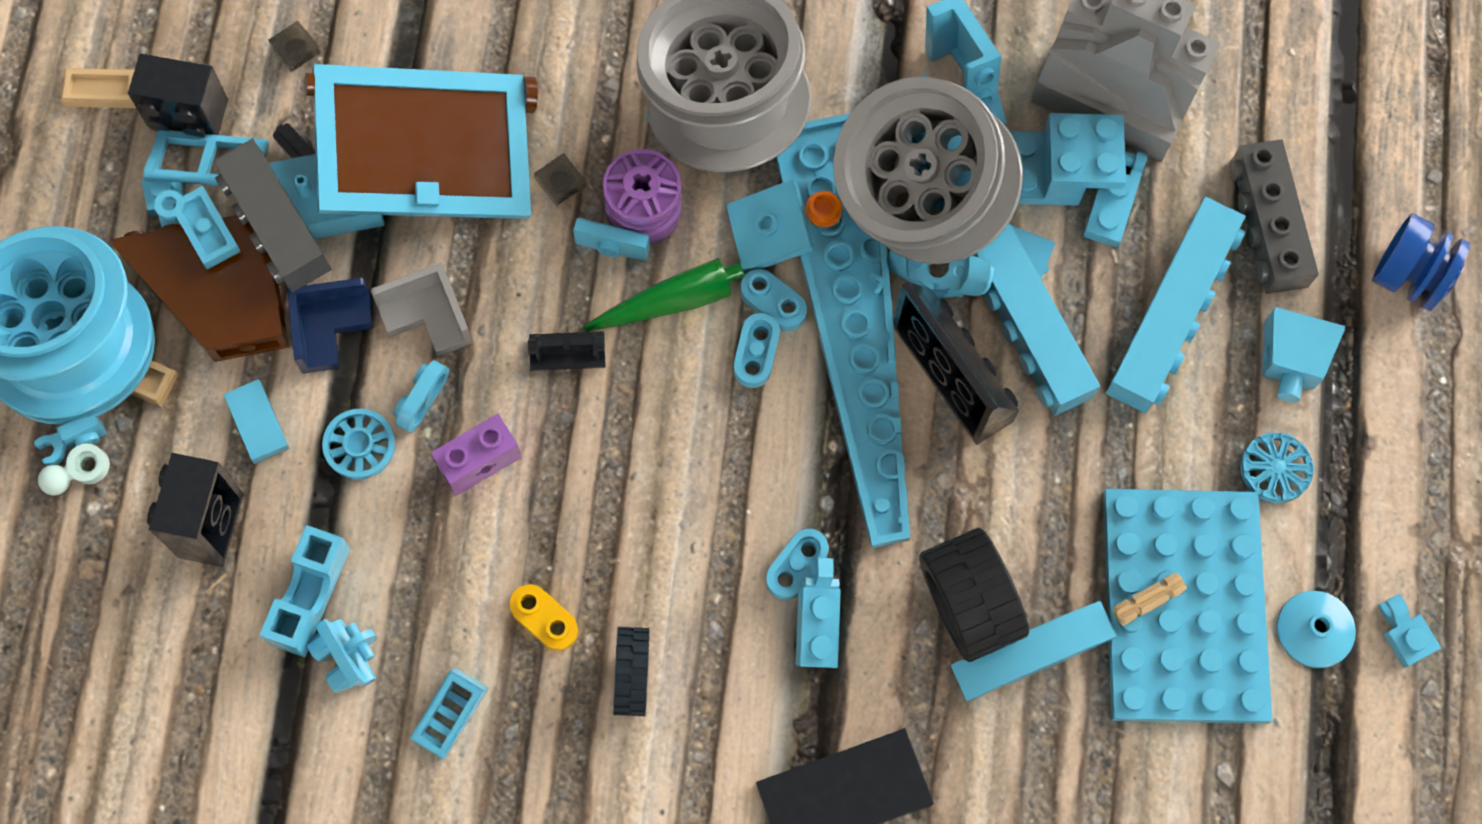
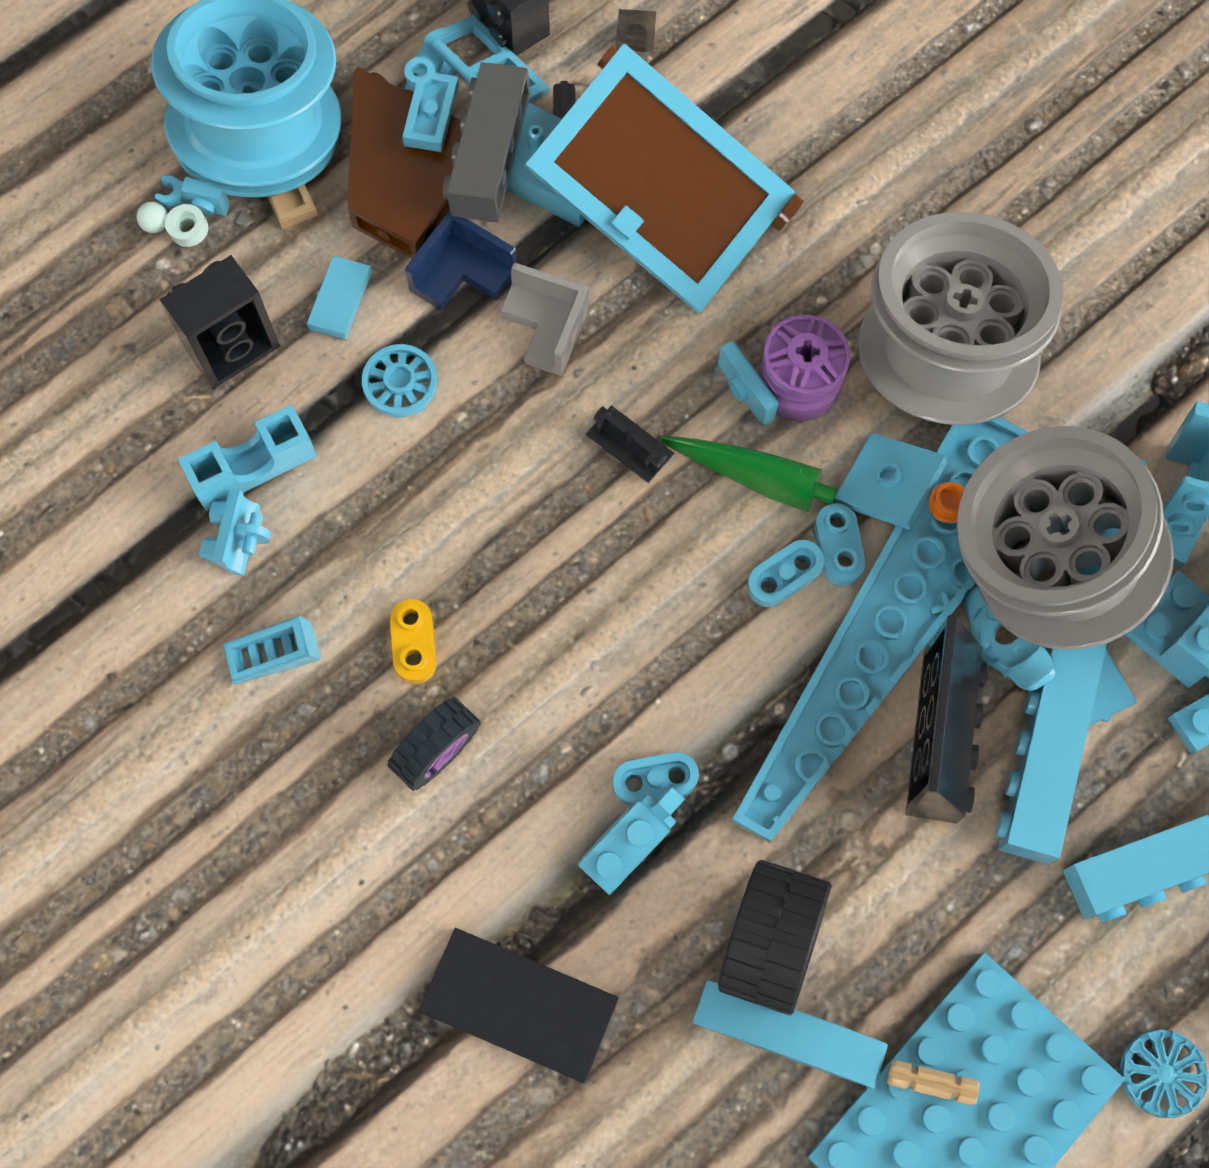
camera: 45 degrees right, 0 degrees up
medium azure plate [393,360,449,433] -> none
medium lavender brick [431,413,522,497] -> none
clear smoke plate [534,153,586,206] -> none

